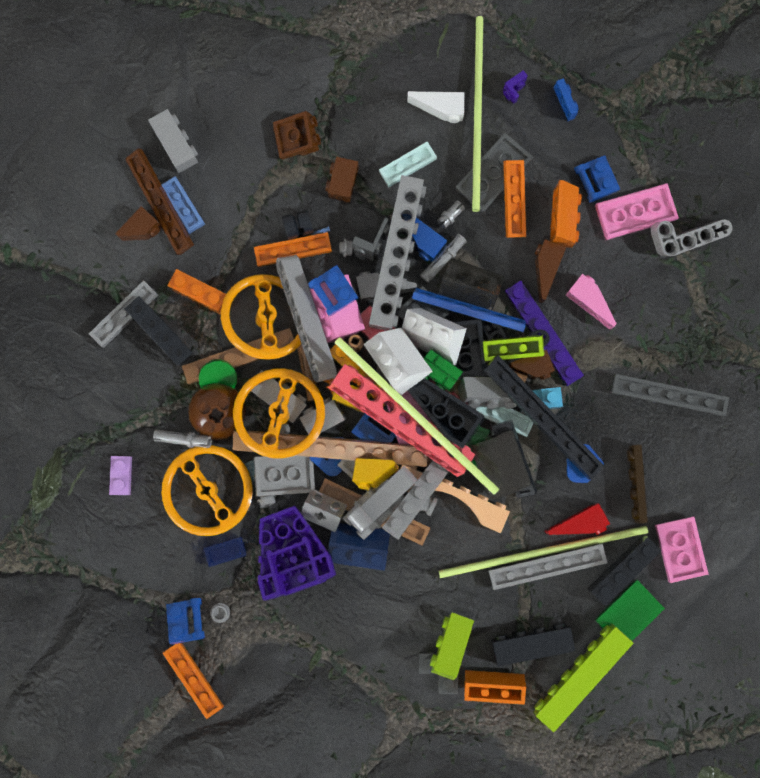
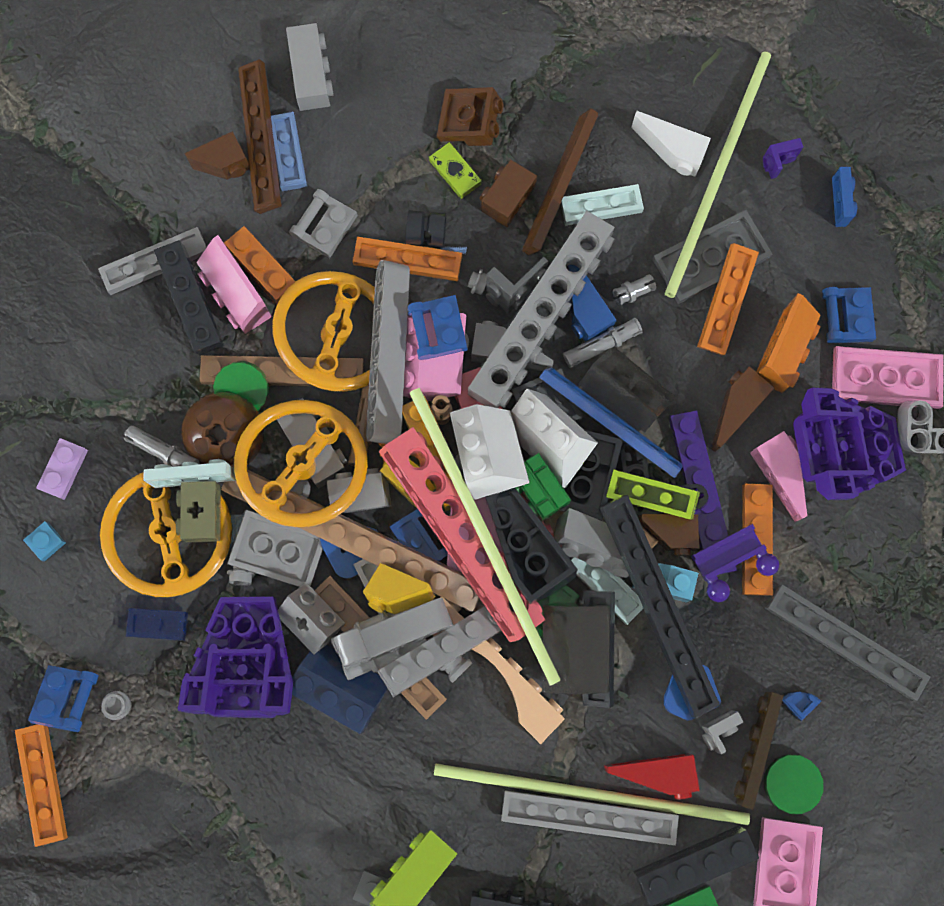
camera: 20 degrees right, 5 degrees down
none -> dark azure plate [23,521,66,561]
none -> light aqua plate [143,459,236,488]
none -> olive brick [176,481,221,542]
none -> bright pink slope [196,235,272,334]
none -> light grey plate [289,189,358,258]
none -> lime tile [429,142,482,199]
none -> reddish brown tile [522,108,598,255]
none -> dark purple gear [691,524,779,602]
none -> light grey bracket [702,710,743,754]
none -> orange plate [742,484,773,596]
none -> green tile [764,754,823,814]
none -> blue tile [782,692,821,721]
none -> dark purple wedge [793,388,906,500]

